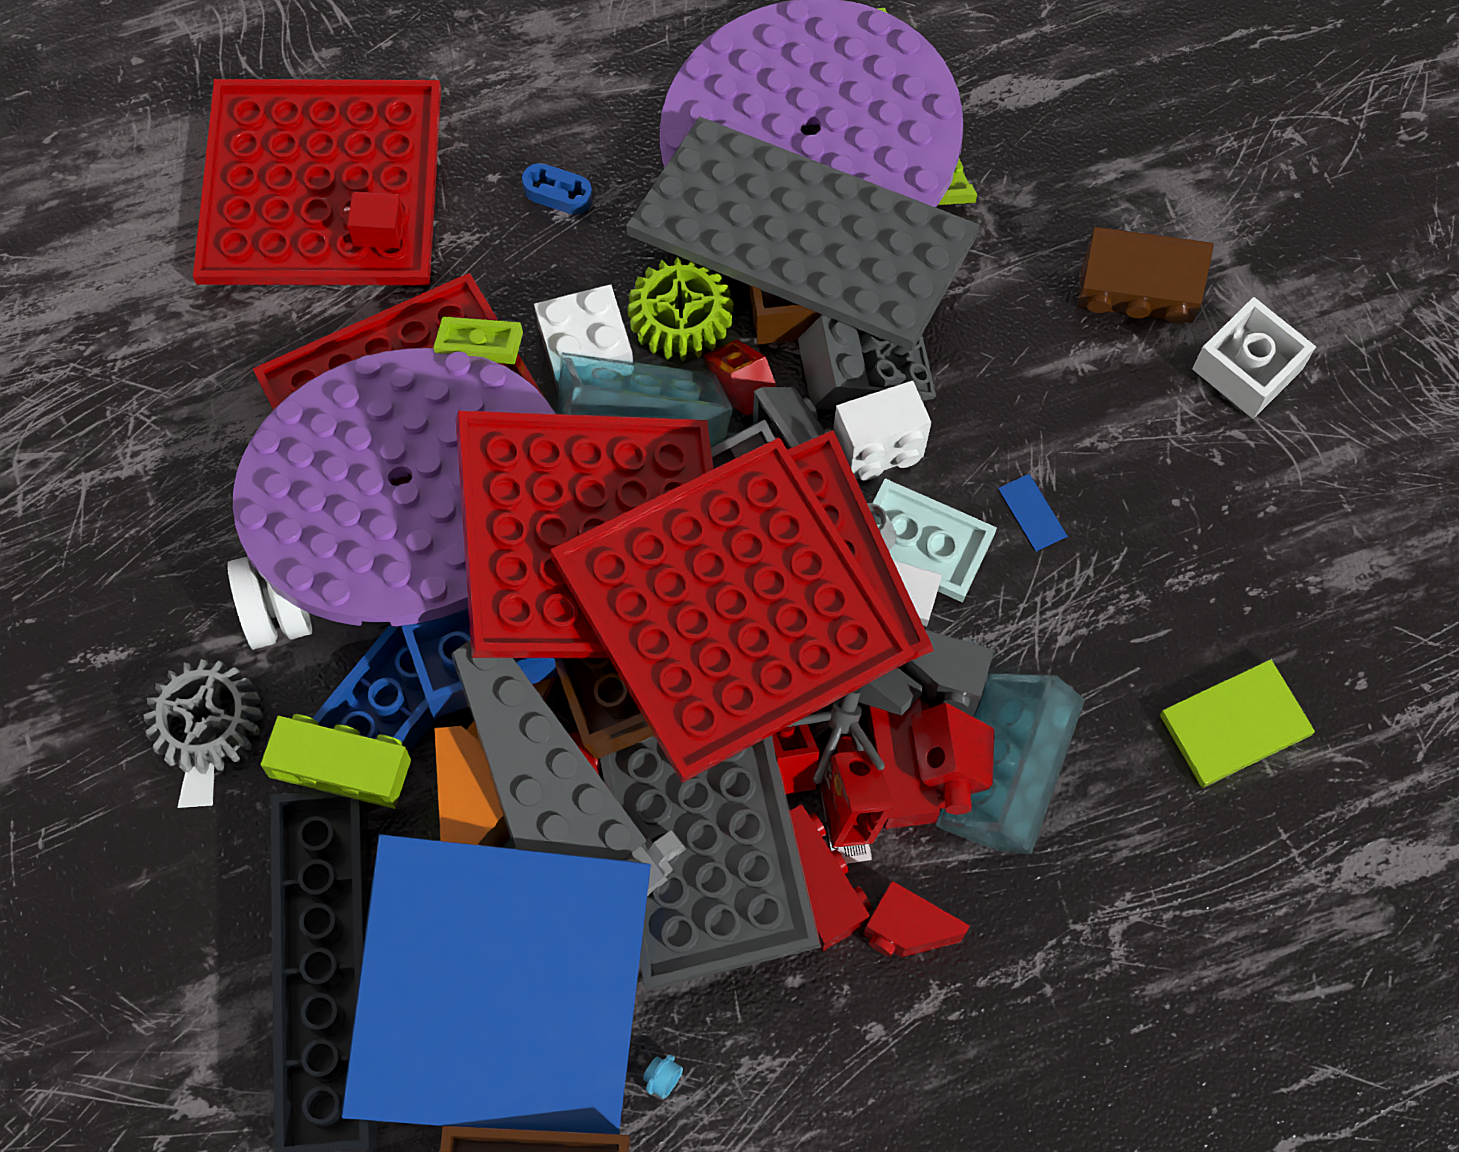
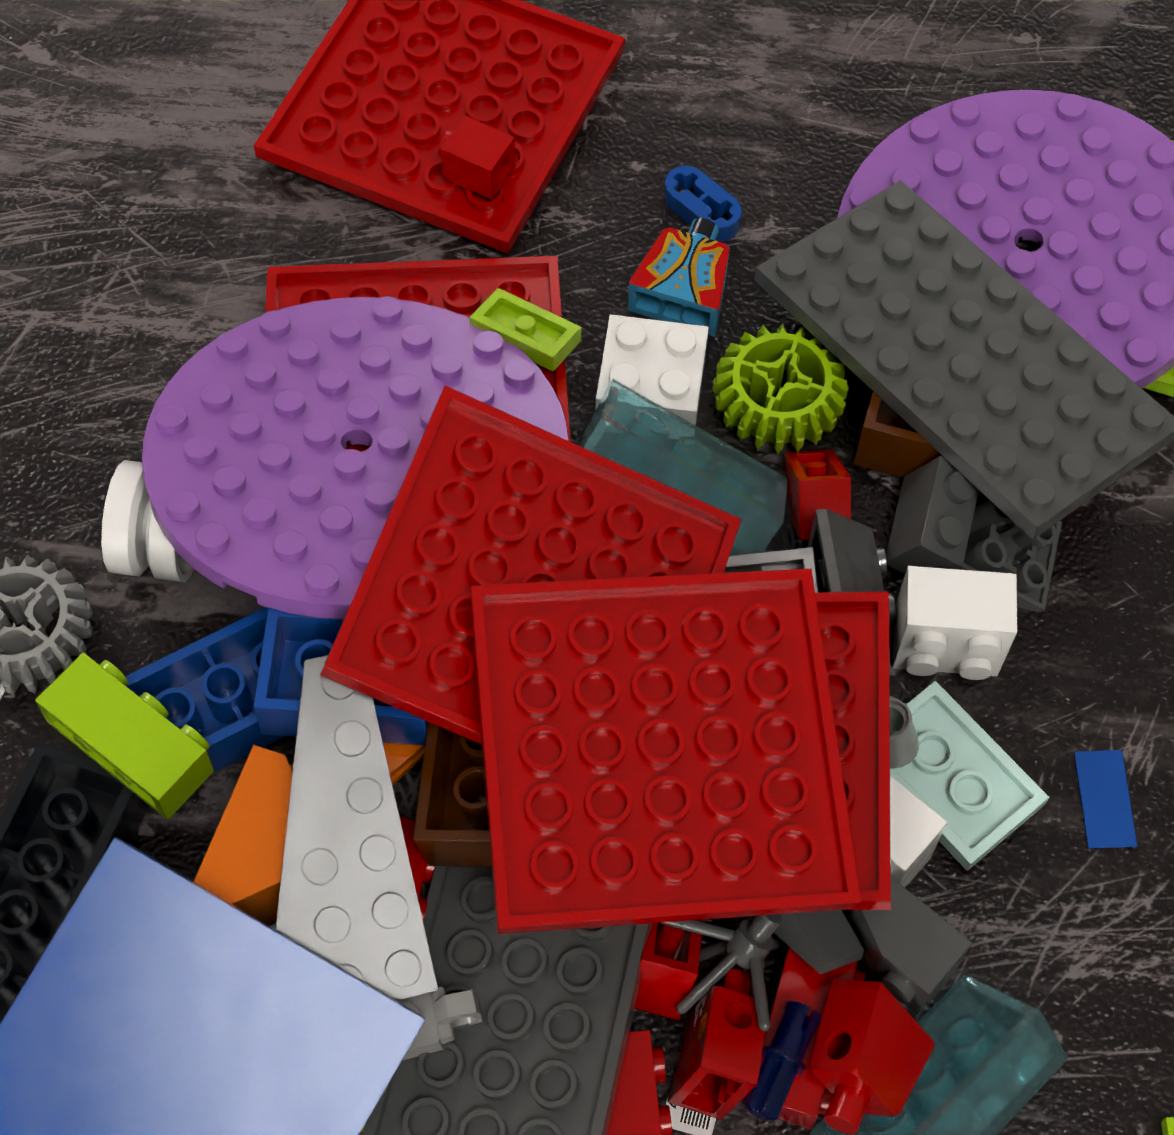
camera: 25 degrees right, 5 degrees down
none -> torso [628,218,730,337]
none -> clear blue axle [745,1001,822,1122]

